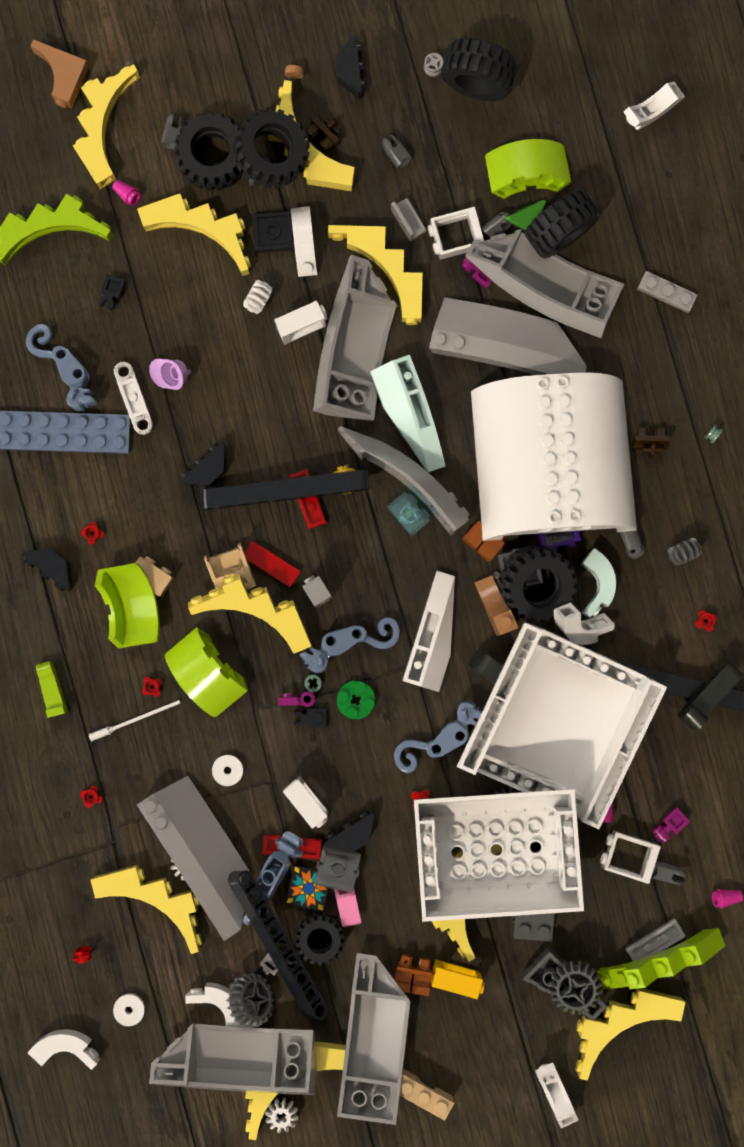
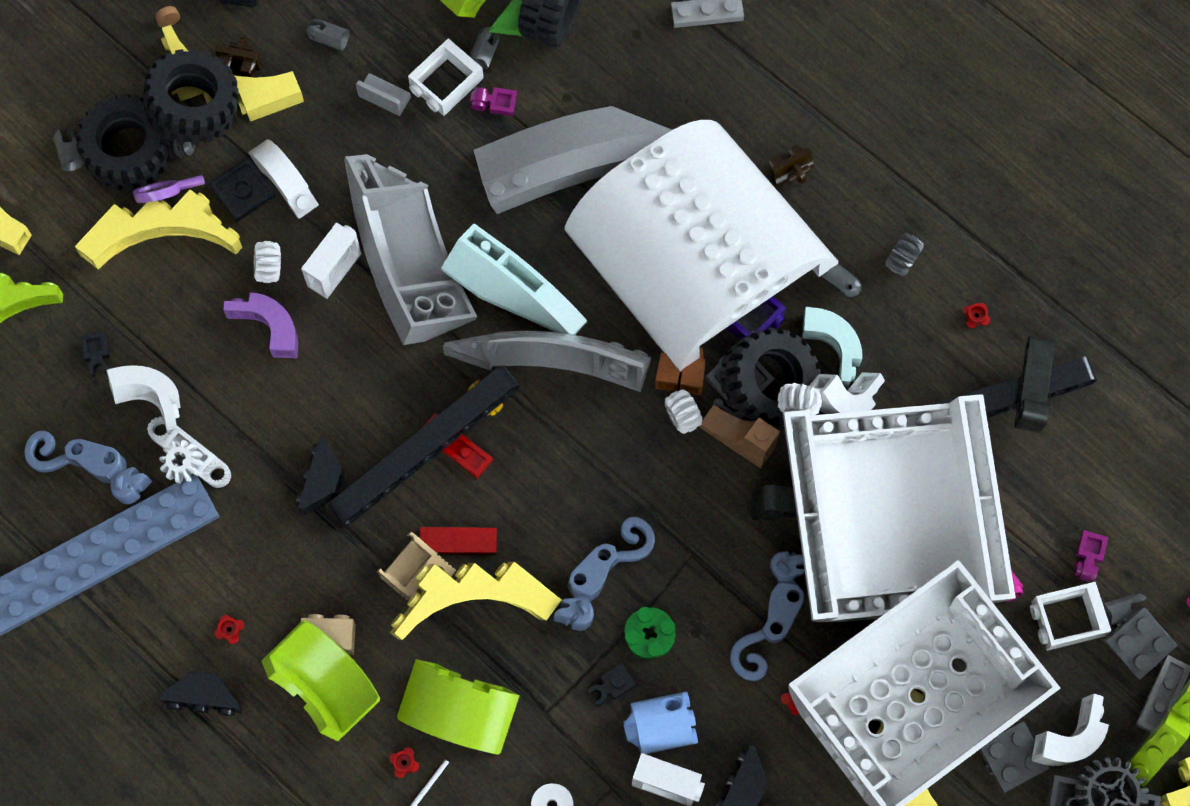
camera: 30 degrees left, 15 degrees down
dark pink cone [112,180,141,206] -> none
lavender piece [149,359,191,390] -> none
magenta plate [278,691,316,707] -> none
light grey brick [302,575,333,608] -> none
sand green bush [304,674,322,692] -> none
light yellow arch [328,225,423,325] -> none
clear light blue brick [387,492,430,537] -> none
white wedge [402,571,455,692] -> none
light grey slope [466,229,624,338] -> none
sand green bush [704,424,723,443] -> none
none -> white arch [107,366,181,431]
none -> medium lavender piece [133,175,205,203]
none -> white gear [159,440,204,484]
none -> medium lavender arch [223,293,298,358]
none -> light blue cylinder [623,691,698,755]
none -> white gear [665,389,702,434]
none -> white gear [777,383,822,416]
none -> white arch [1031,694,1109,766]
none -> dark grey plate [1103,606,1178,680]

